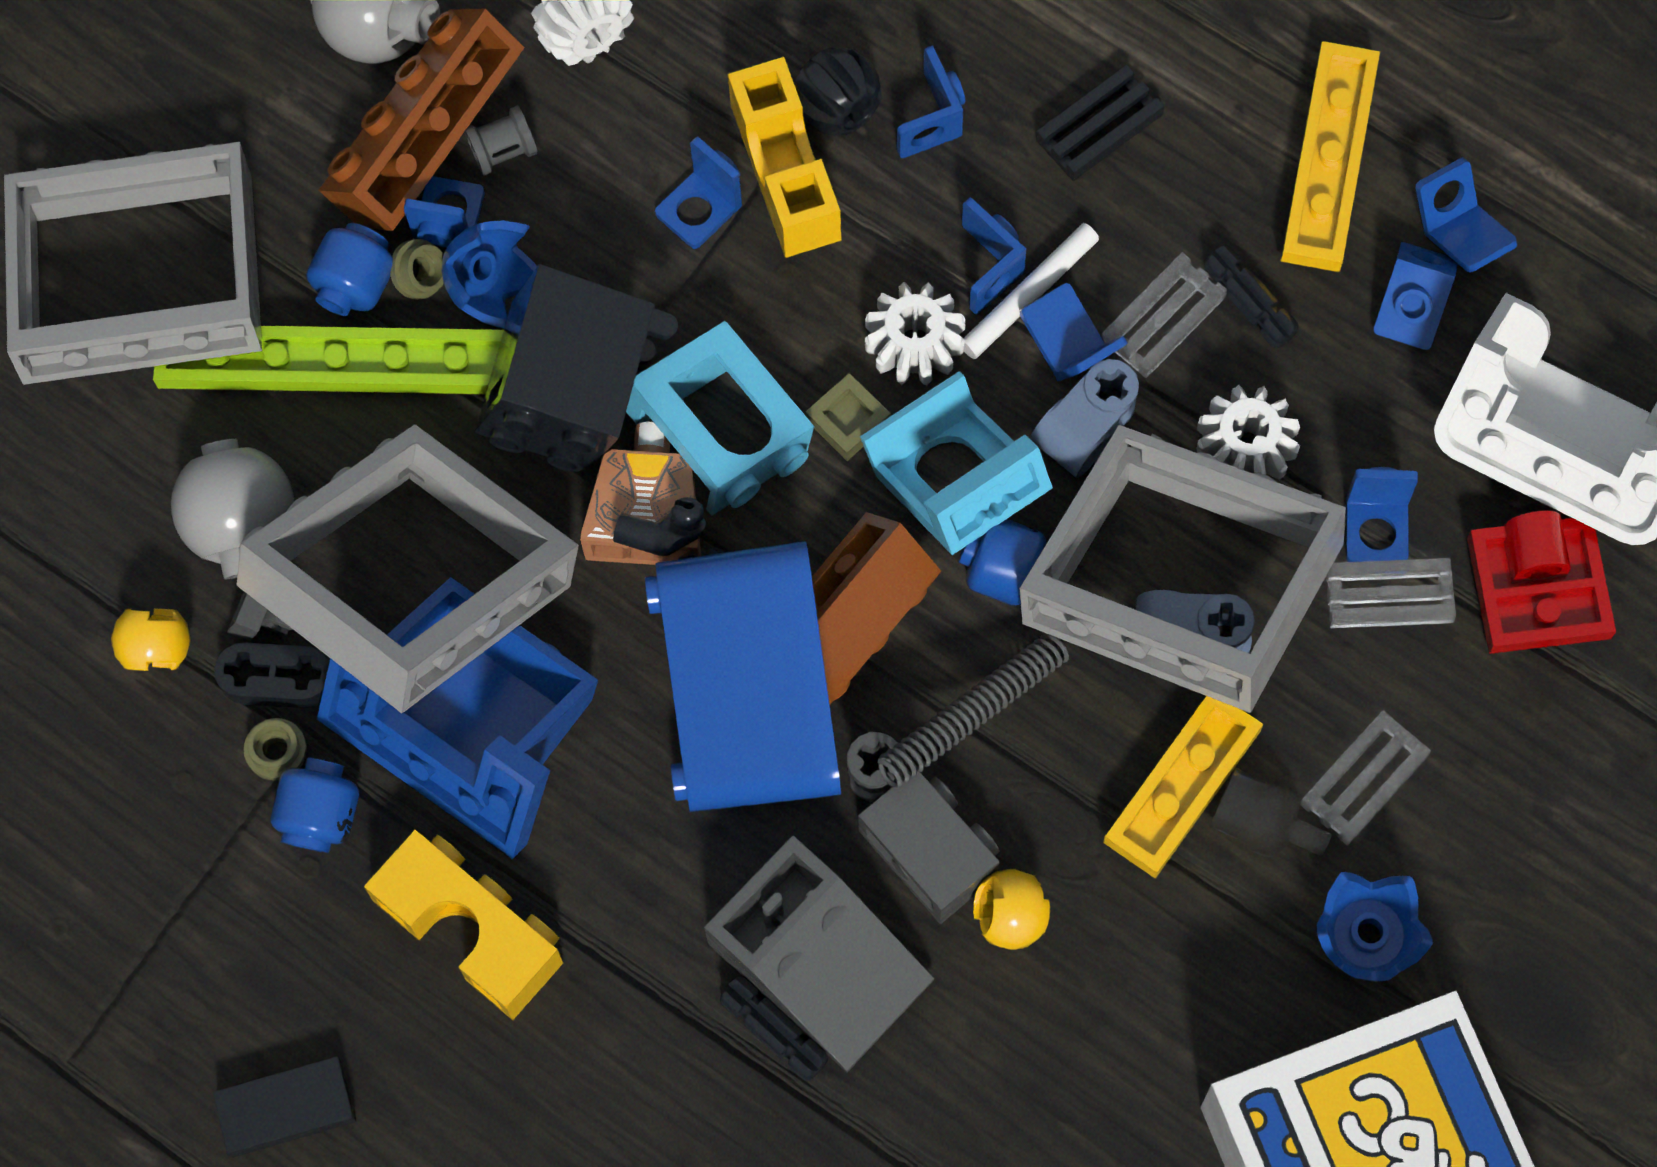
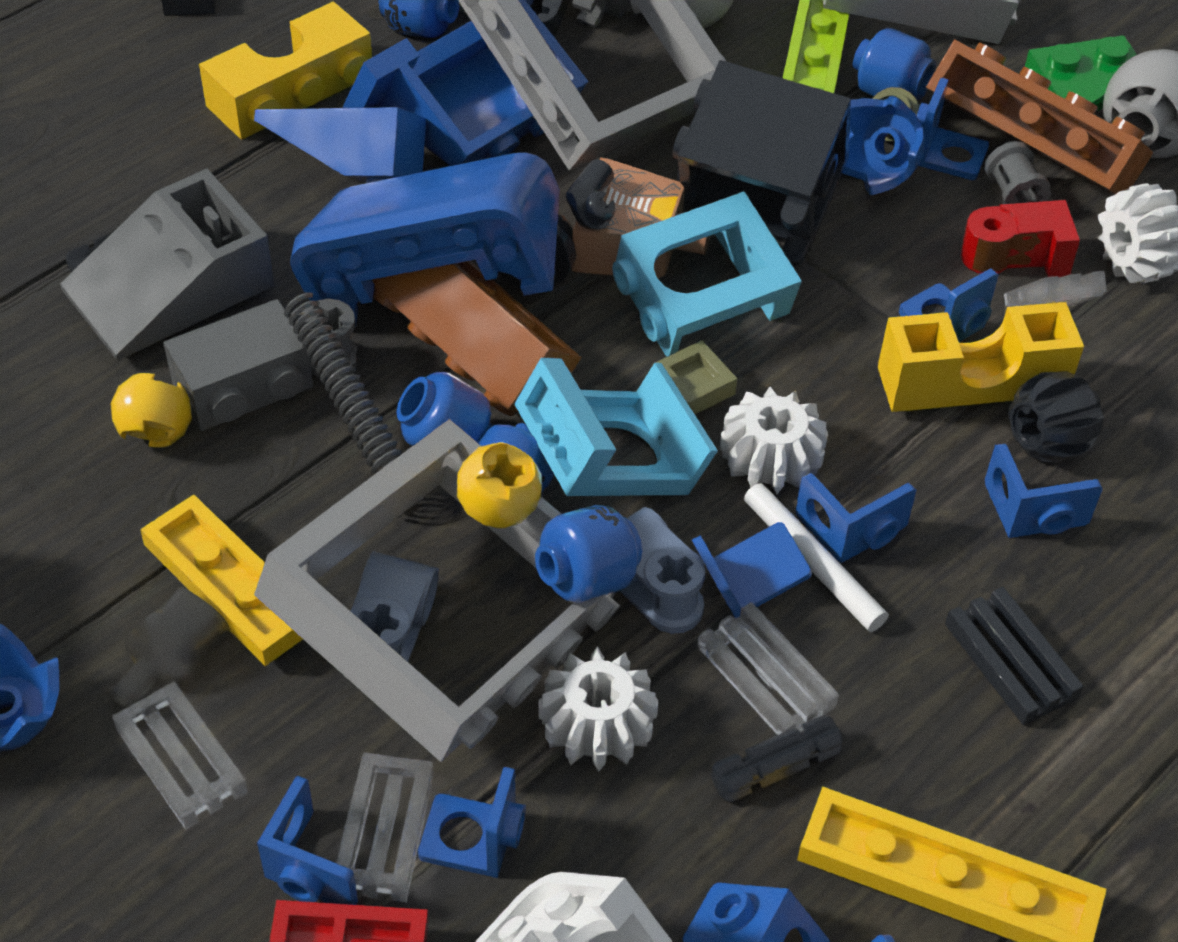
camera: 95 degrees right, 20 degrees down
none -> slope [254,107,426,184]
none -> blue bracket [257,776,358,905]
none -> blue head [396,372,492,446]
none -> yellow piece [457,442,542,529]
none -> blue head [535,505,642,603]
none -> red leg [961,200,1080,278]
none -> clear tile [1004,271,1107,309]
none -> green wing [1025,35,1137,112]

